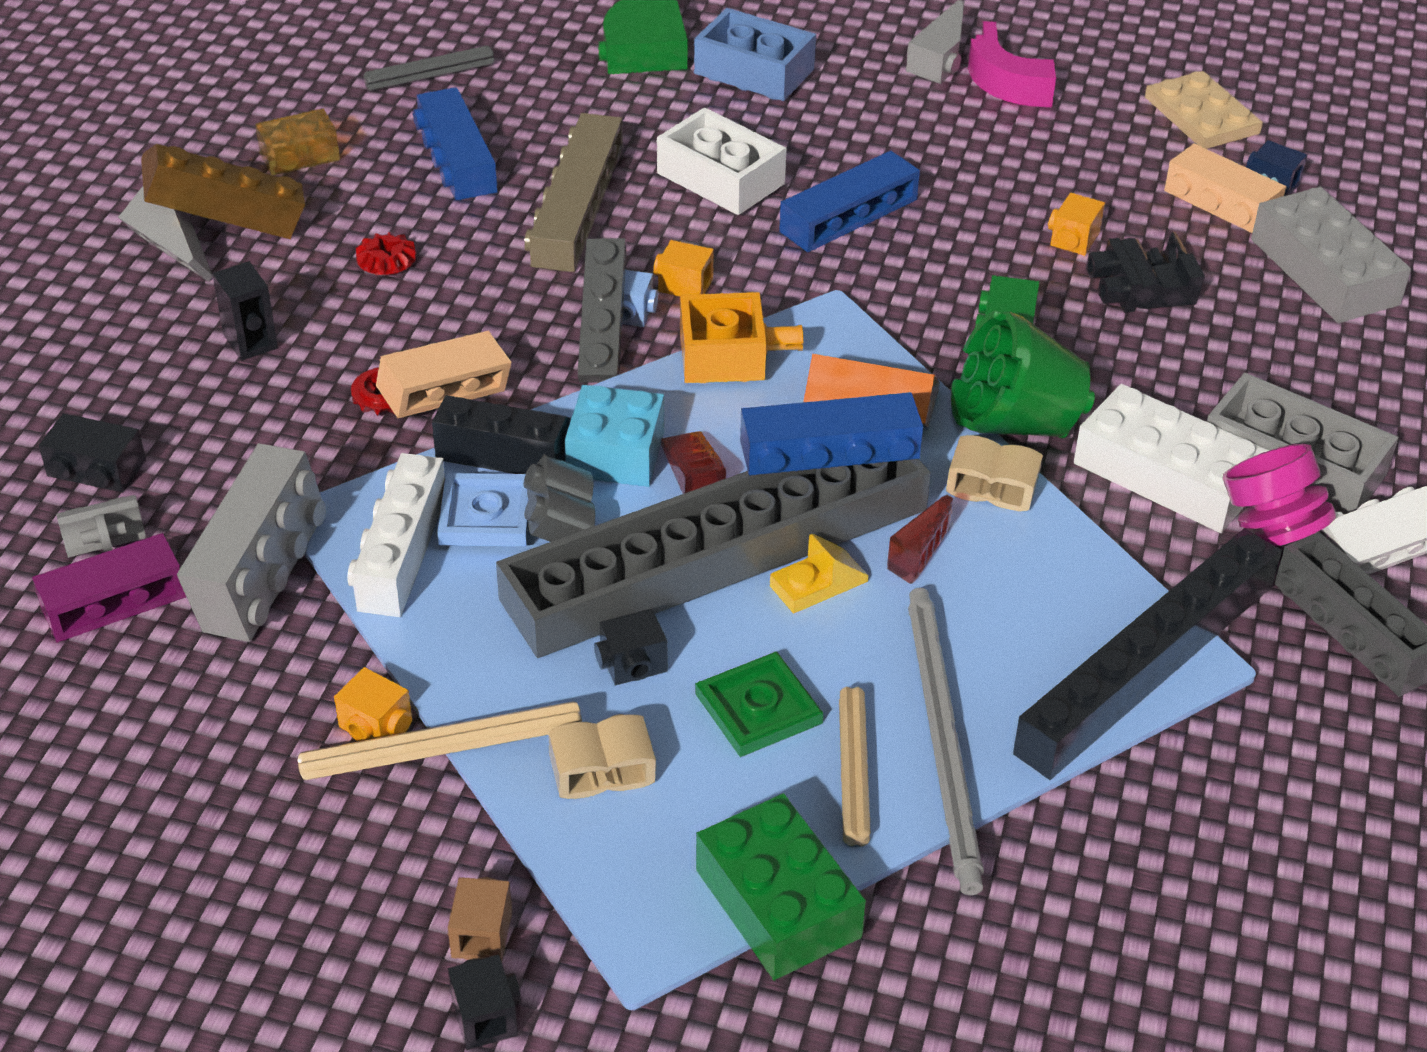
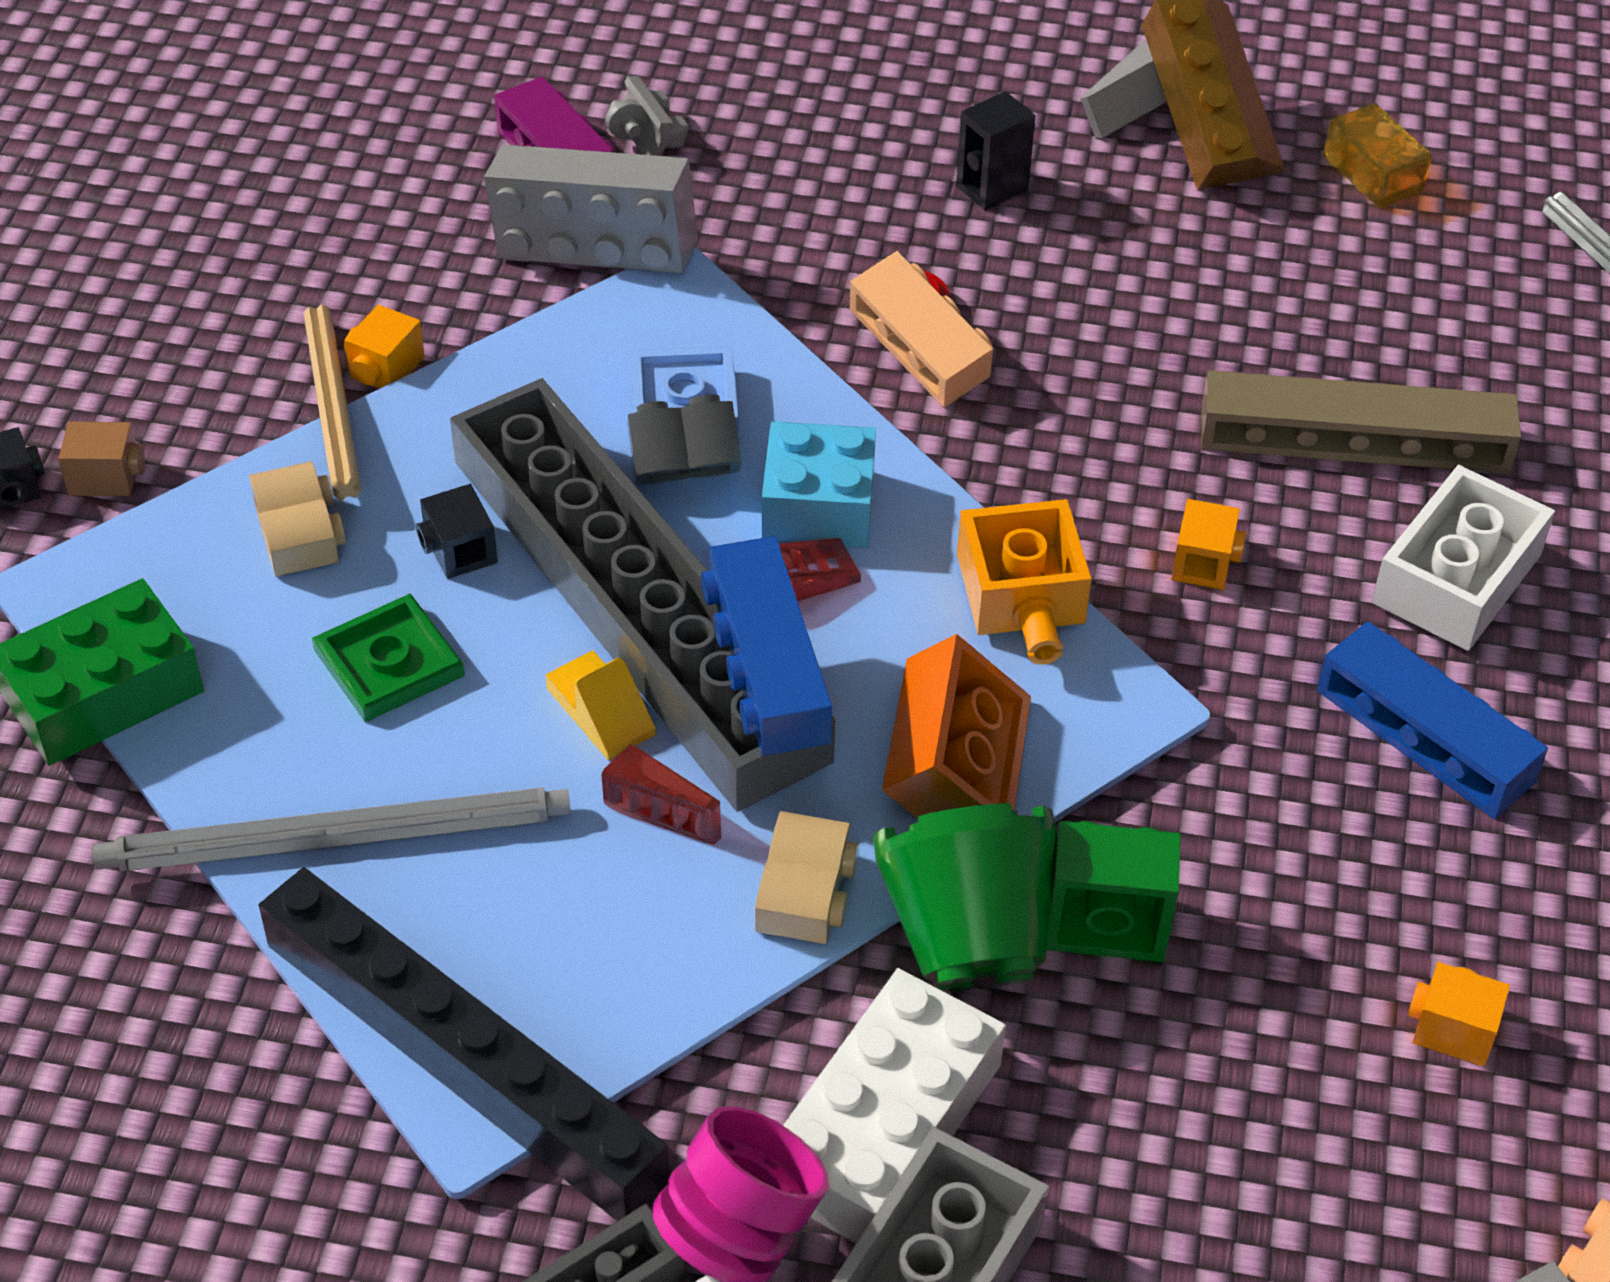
camera: 85 degrees right, 5 degrees up
black brick [39,413,146,493] -> none
white brick [347,453,445,618] -> none
red gear [356,231,416,275] -> none
blue brick [413,87,497,201] -> none
black slope [432,395,571,474] -> none
dark grey plate [577,238,627,383] -> none
light blue brick [622,270,658,327] -> none
tan axle [839,686,871,846] -> none
black hips [1086,231,1205,313] -> none

